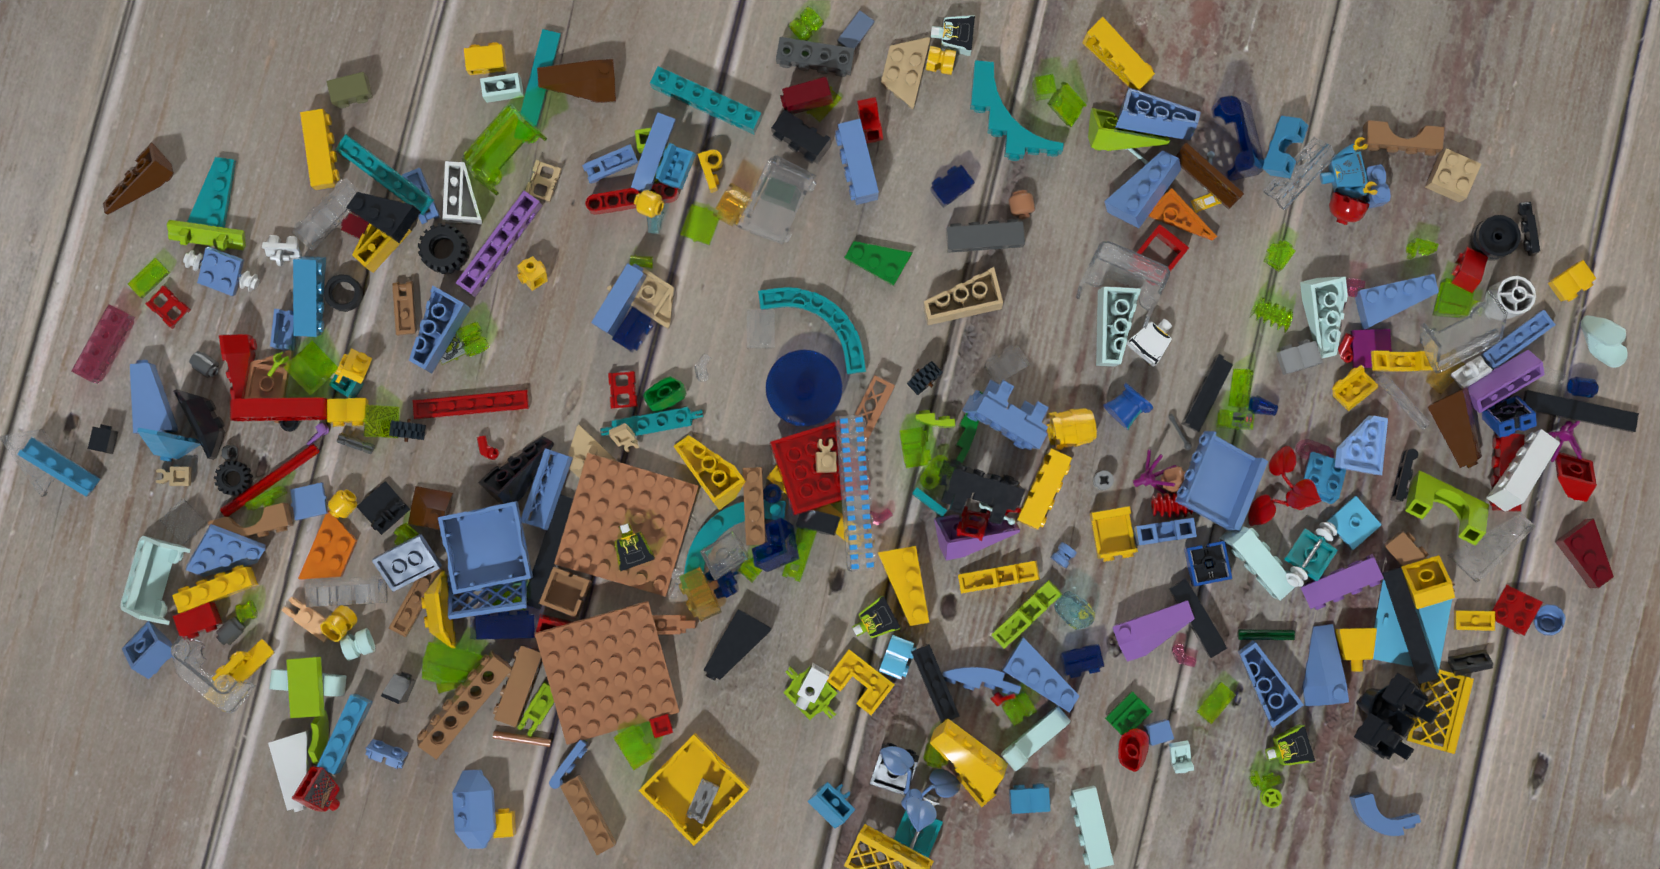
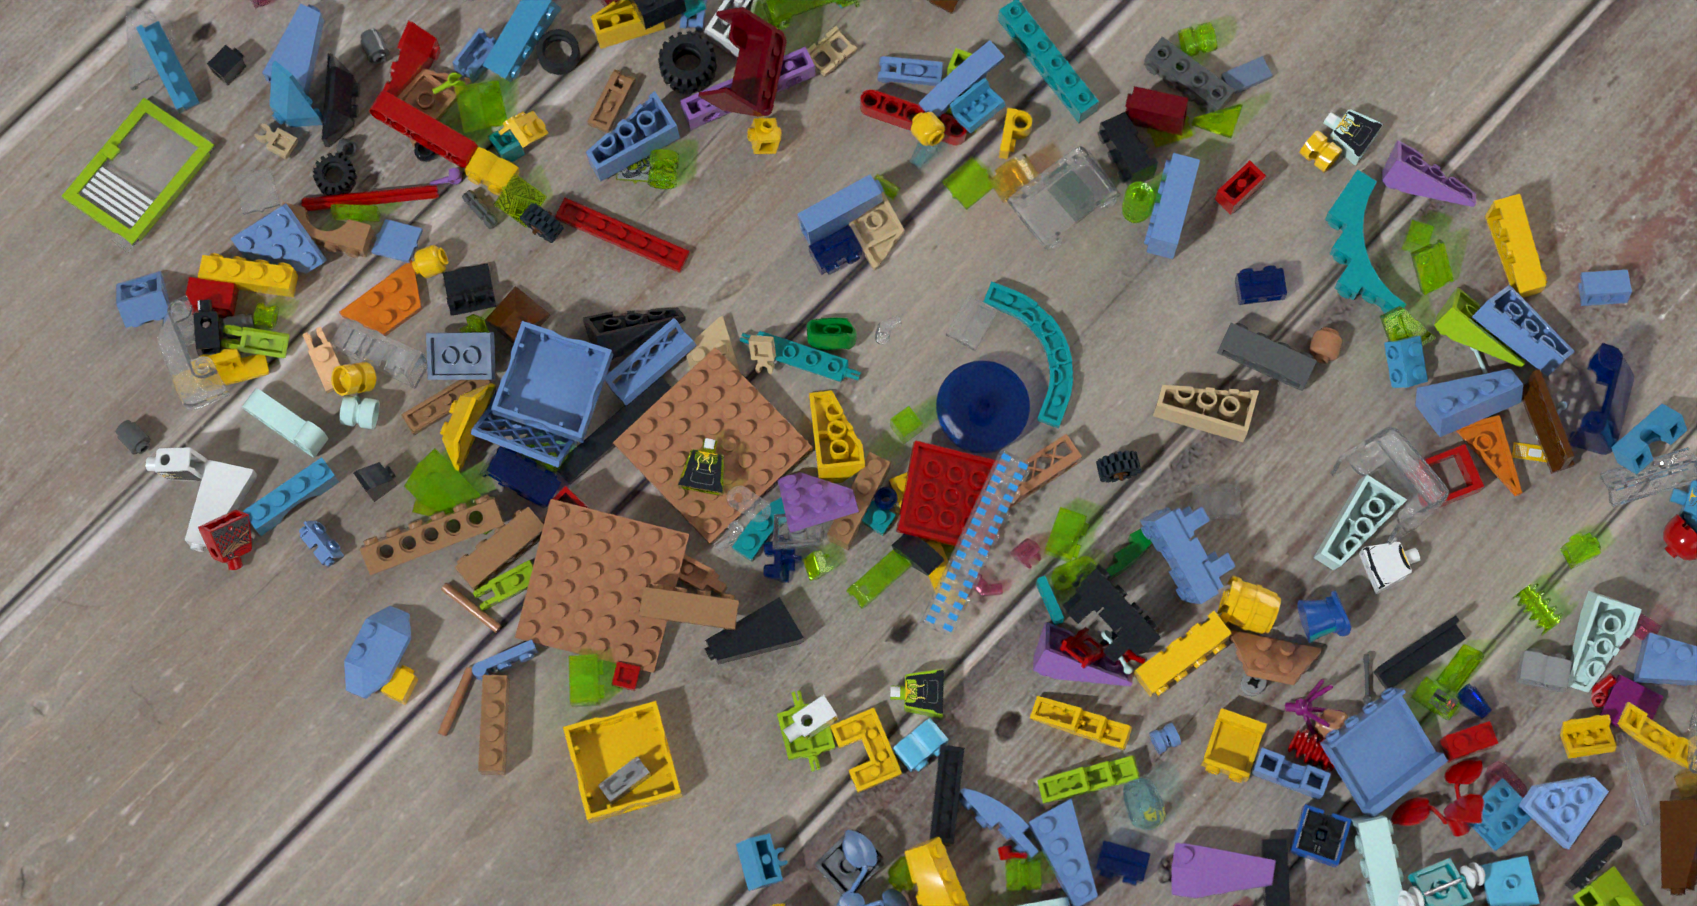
camera: 30 degrees right, 10 degrees down
light aqua windscreen [121,536,191,625] -> none
lime tile [286,657,325,718] -> none
lime tile [308,710,329,765] -> none
red arm [477,435,499,460] -> none
medium nougat piece [539,567,592,617] -> none
red piece [608,371,638,409] -> none
clear yellow brick [678,567,722,622] -> none
clear blue brick [752,518,799,572] -> none
tan plate [816,439,837,473] -> none
green wing [844,241,913,286] -> none
red brick [857,97,883,144] -> none
yellow wedge [877,546,929,626] -> none
tan wing [881,37,930,109] -> none
lime slope [915,410,955,428] -> none
none -> door [62,98,216,253]
none -> dark grey brick [115,420,150,454]
none -> white torso [146,447,207,481]
none -> black torso [193,300,221,356]
none -> lime hinge [220,325,290,358]
none -> nougat bar [438,667,473,737]
none -> medium nougat brick [639,583,739,630]
none -> dark red windscreen [698,7,787,117]
none -> clear plate [726,486,771,522]
none -> medium lavender plate [778,472,859,533]
none -> clear neon green brick [890,406,923,444]
none -> clear pink tile [1009,538,1042,569]
none -> clear neon green piece [1122,181,1154,223]
none -> clear neon green tile [1191,104,1243,139]
none -> red brick [1214,160,1266,215]
none -> nougat wing [1229,630,1321,685]
none -> clear neon green wing [1380,306,1436,346]
none -> medium lavender wedge [1382,140,1476,207]
none -> dark azure bracket [1384,336,1428,388]
none -> red brick [1439,721,1499,763]
none -> medium blue hinge [1578,270,1632,306]

